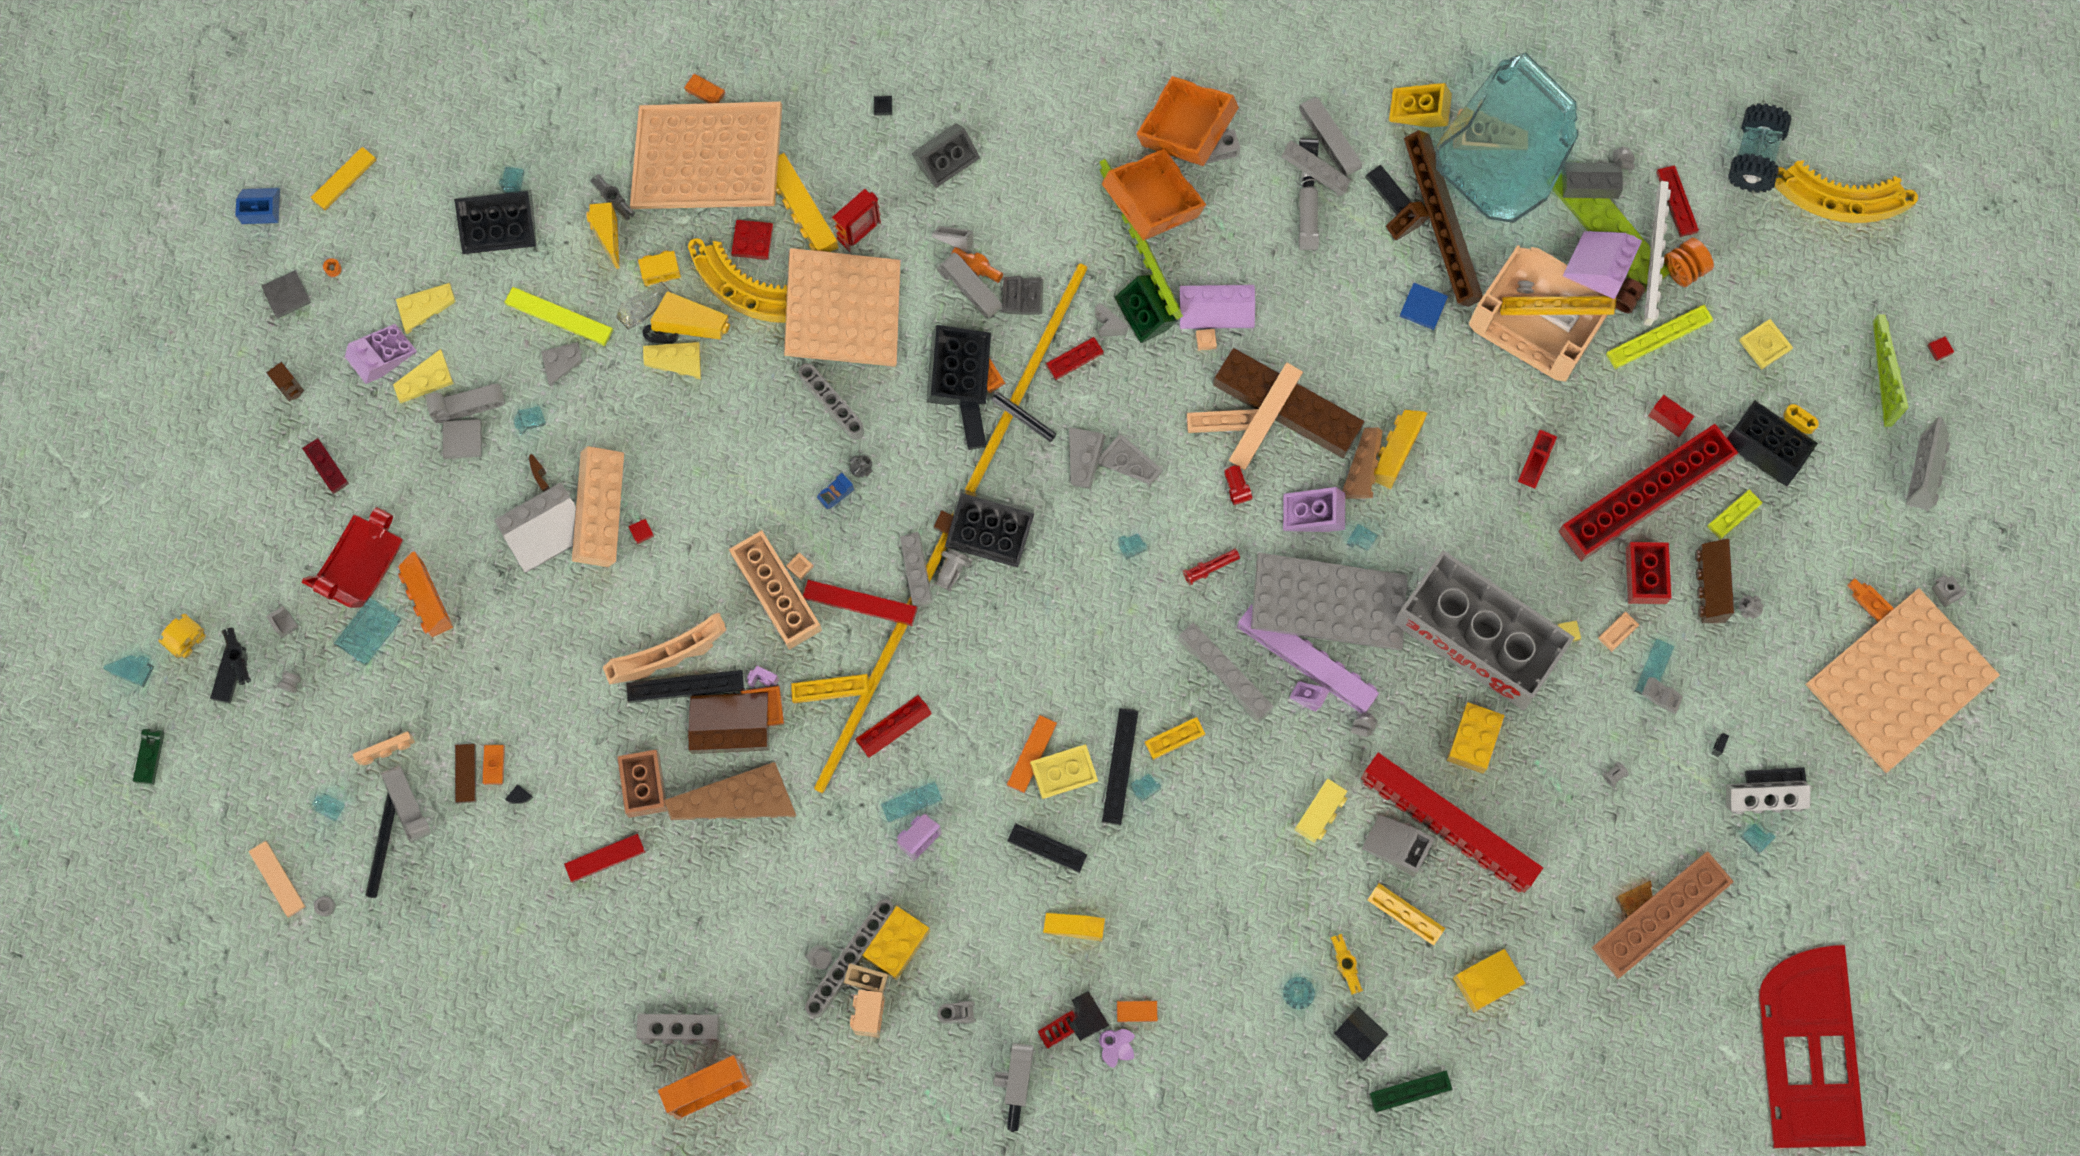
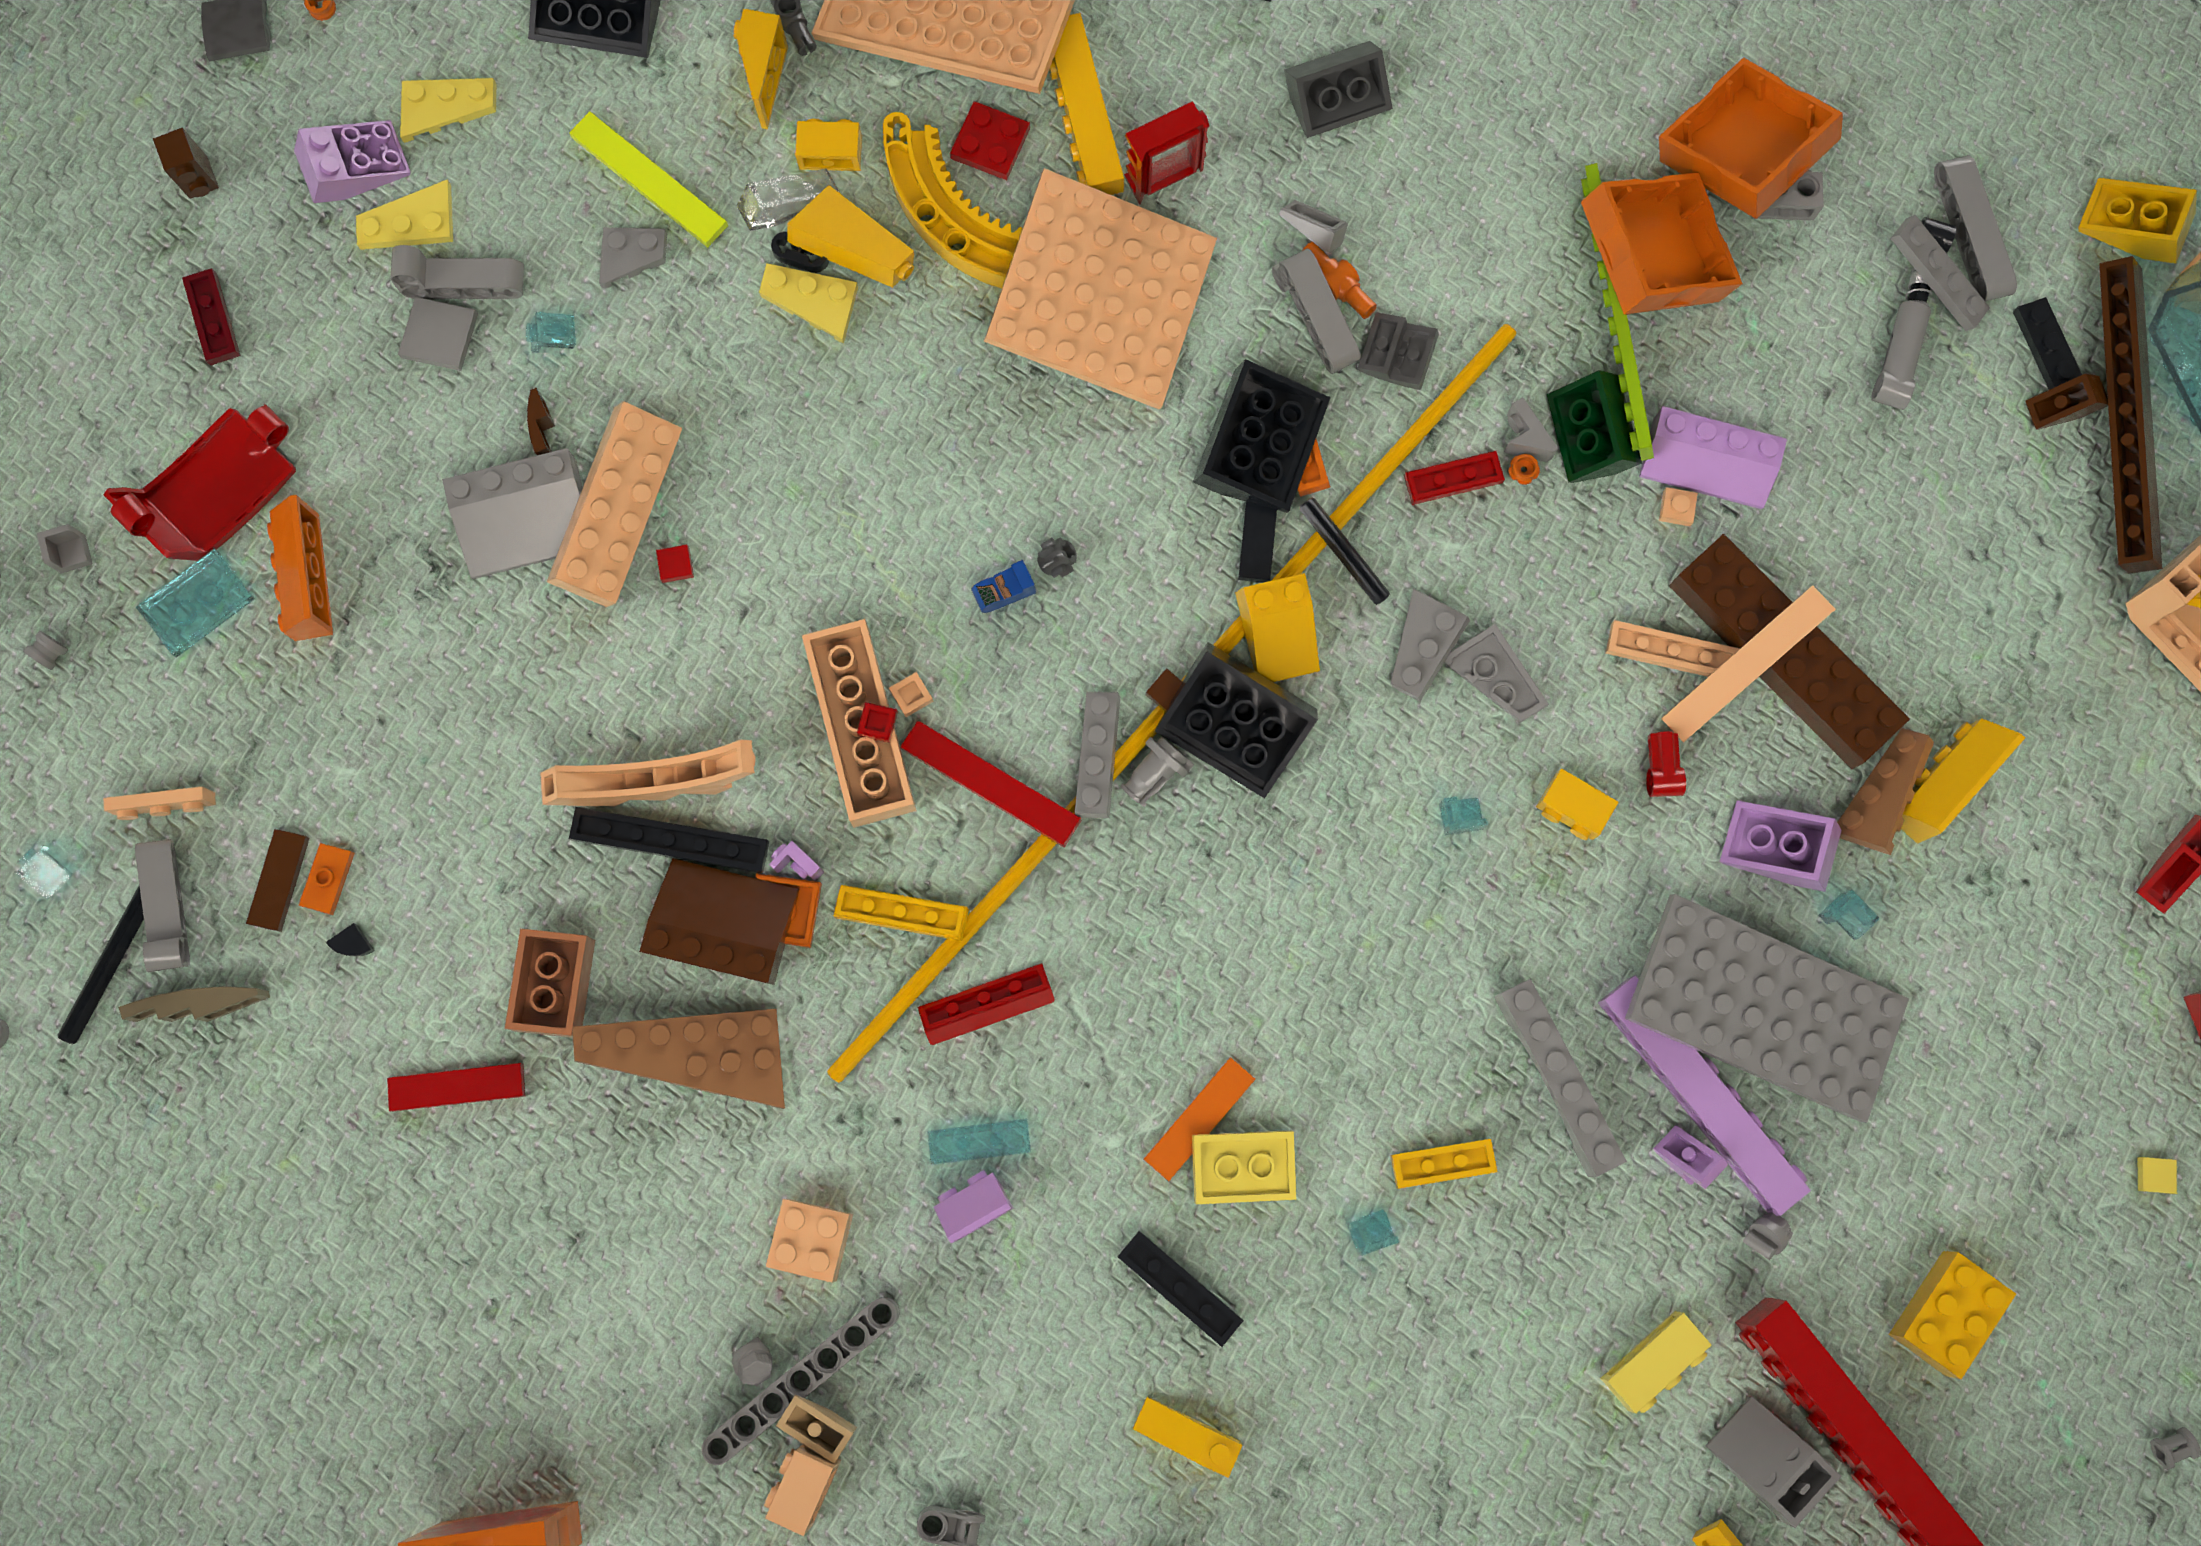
camera: 15 degrees right, 5 degrees up
light grey brick [636,1014,720,1045] -> none
light grey beam [799,363,864,440] -> none
yellow brick [862,906,931,981] -> none
black tile [1102,708,1139,826] -> none
red pin [1183,548,1240,586] -> none
light grey brick [1394,550,1575,711] -> none
blue tile [1399,282,1448,330] -> none
none -> dark tan slope [118,986,270,1022]
none -> light nougat brick [766,1199,853,1283]
none -> red tile [857,702,898,743]
none -> yellow slope [1235,573,1320,682]
none -> orange plate [1508,454,1540,485]
none -> yellow brick [1536,768,1619,840]

